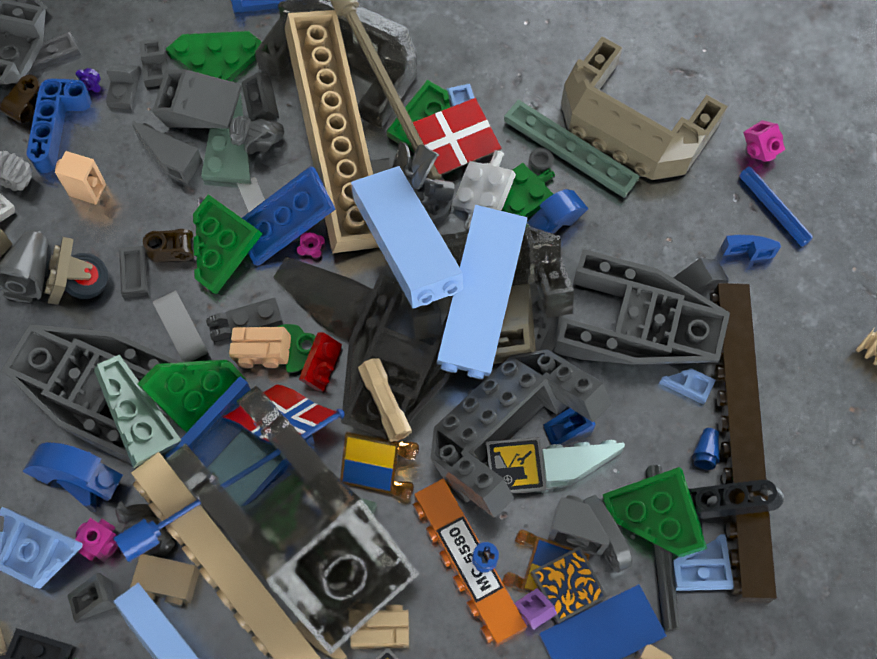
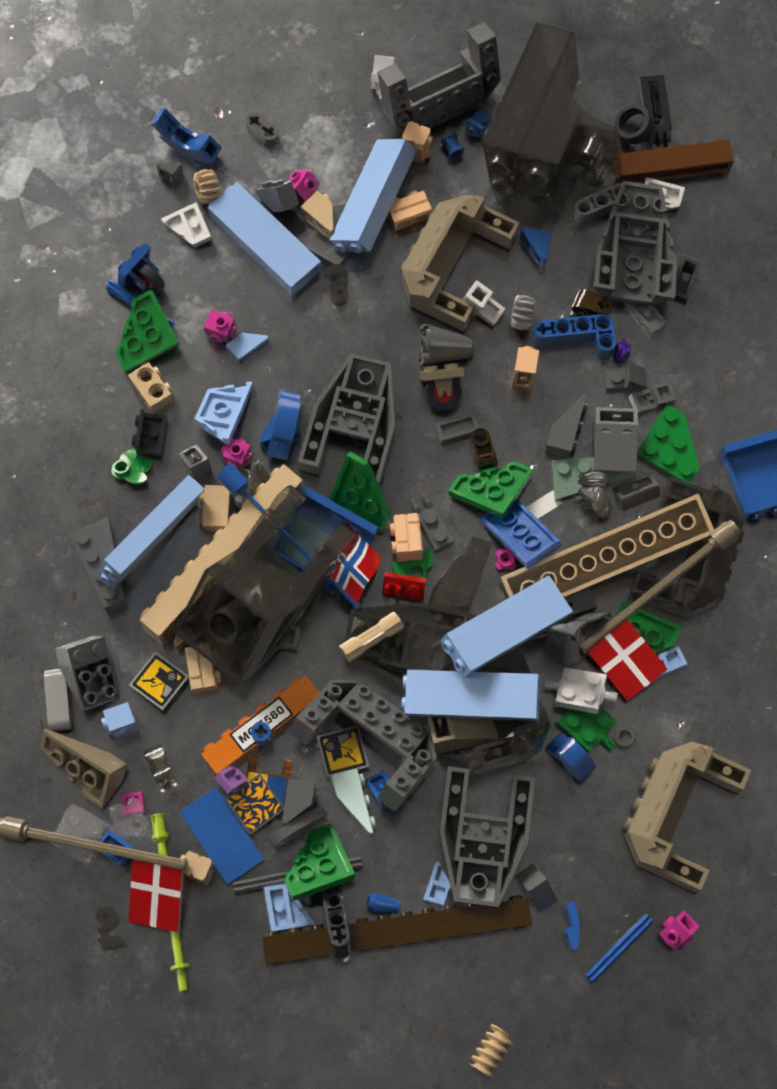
camera: 80 degrees right, 5 degrees up
sand green wing [94,355,181,468] -> none
light grey beam [152,290,208,362] -> none
flag [340,432,419,499] -> none
sand green plate [504,99,639,198] -> none

